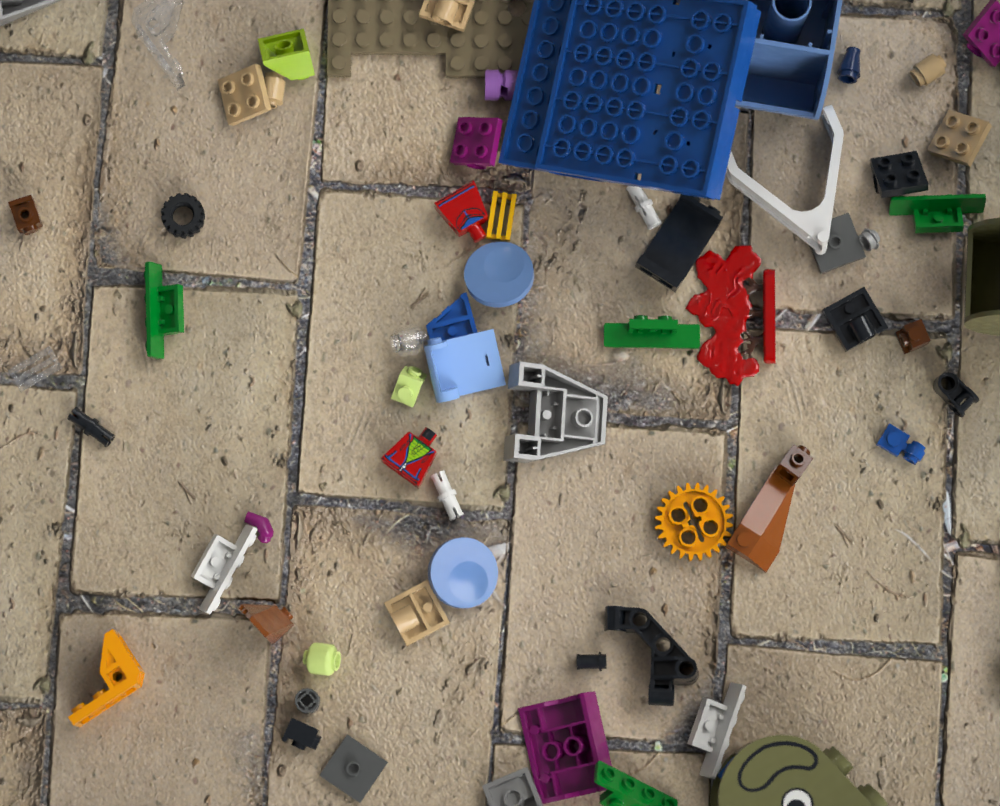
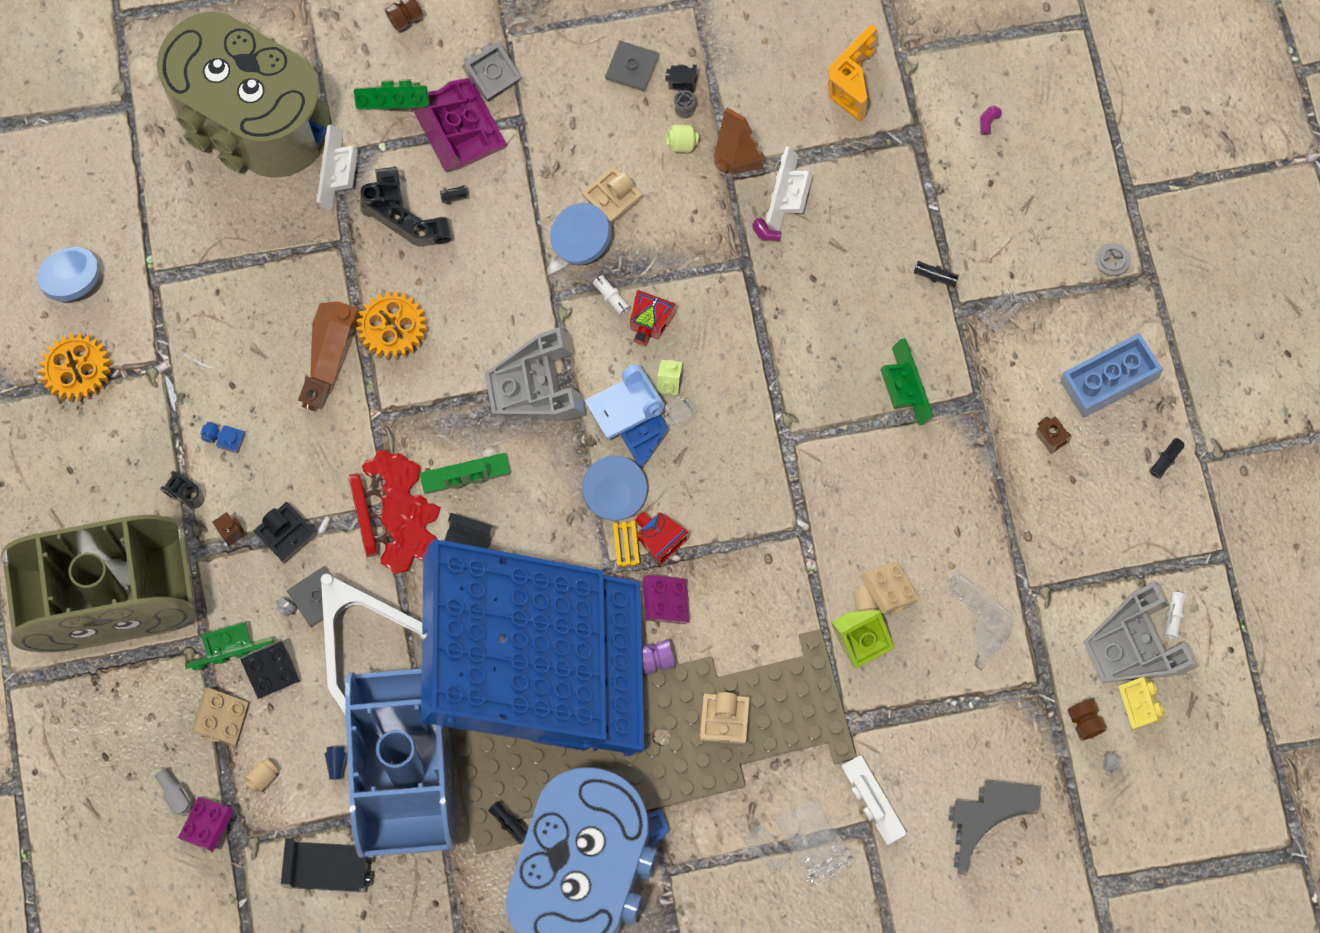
camera: 175 degrees right, 10 degrees down
black tyre [161,193,205,239] -> none

